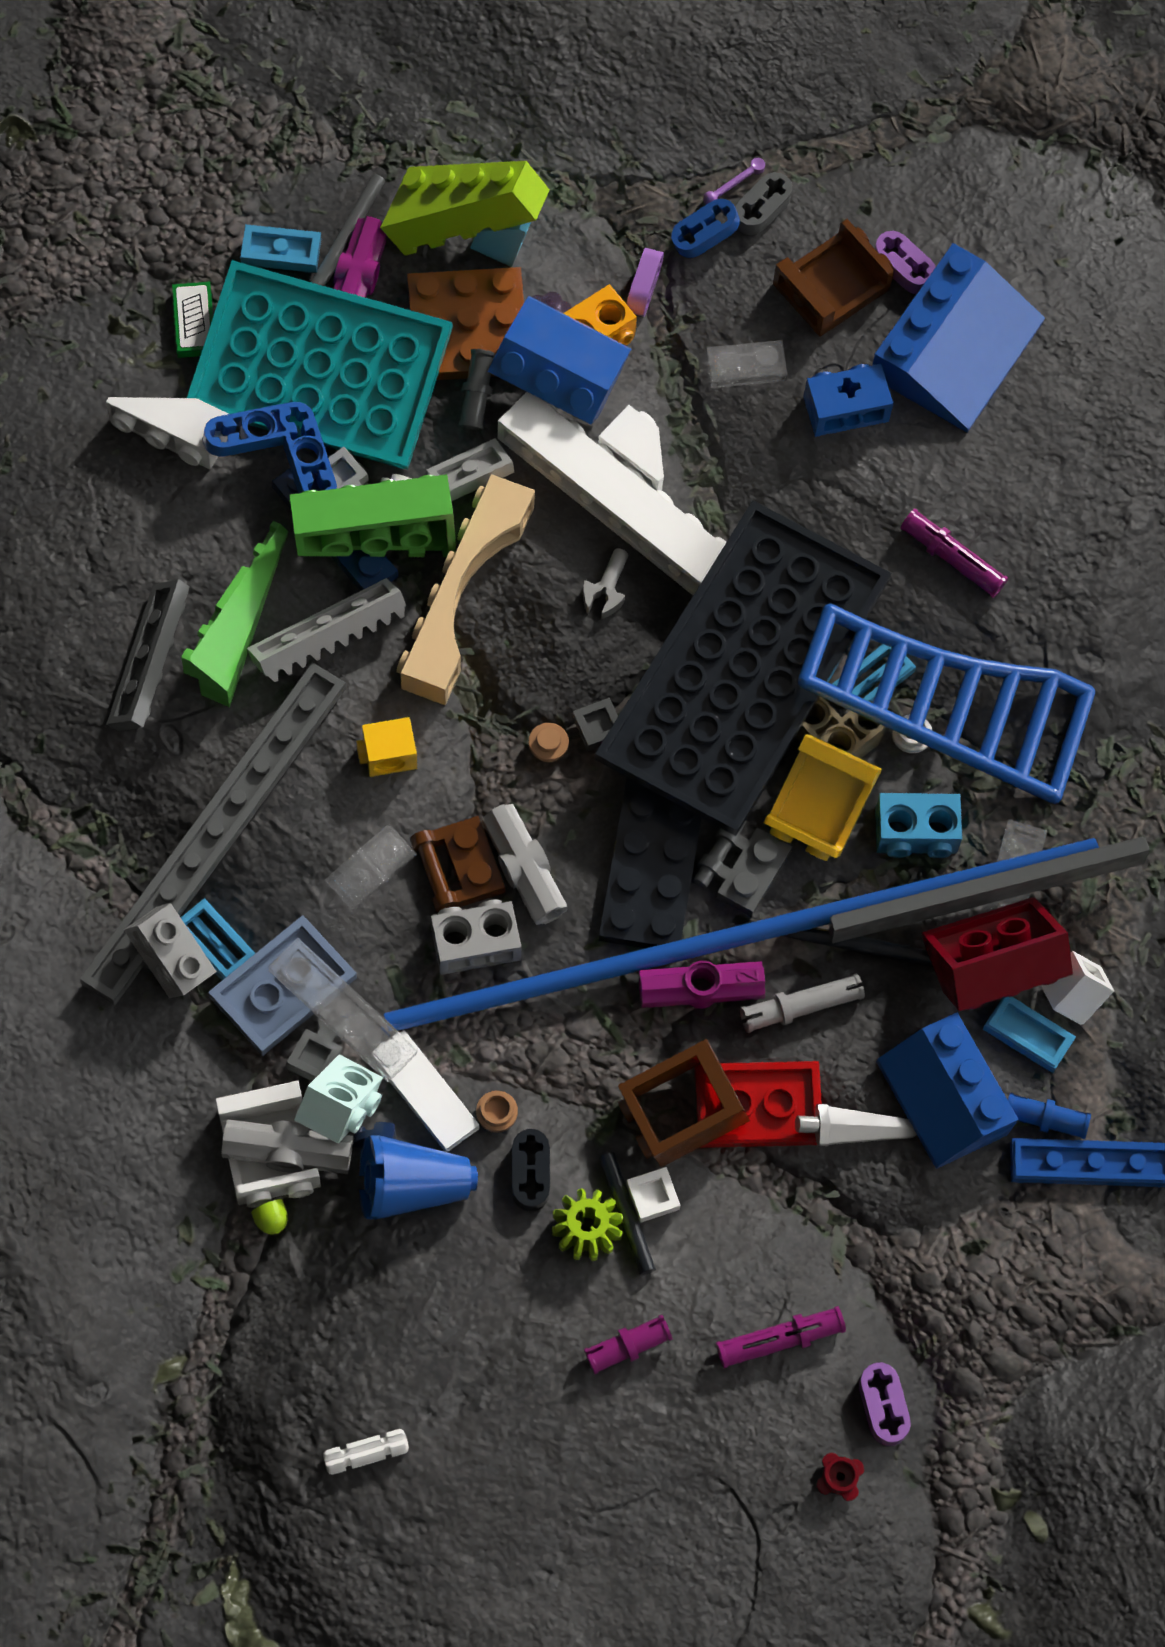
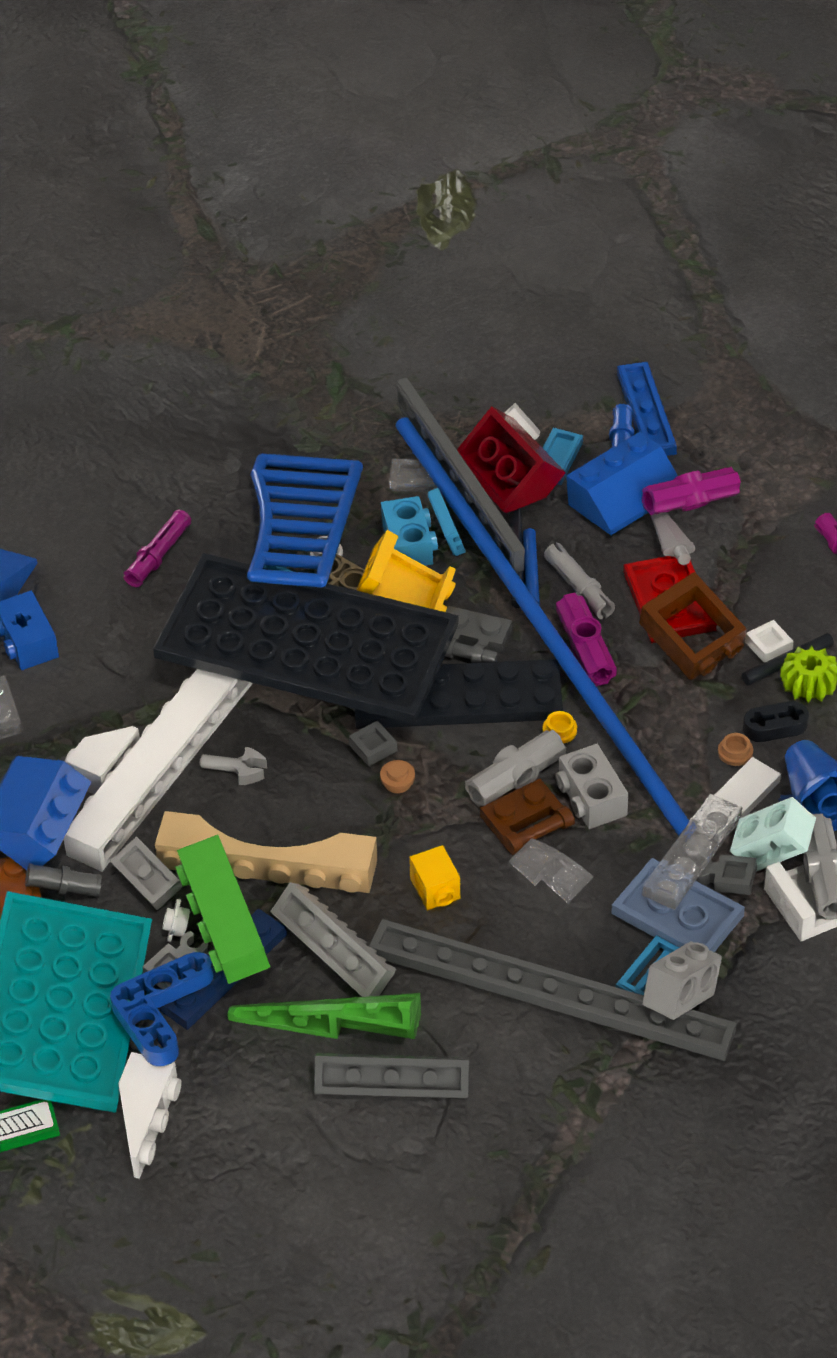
camera: 95 degrees left, 20 degrees down
none -> dark azure tile [428,488,466,556]
none -> blue bar [523,528,540,606]
none -> yellow plate [543,711,577,744]
none -> magenta piece [642,467,741,516]

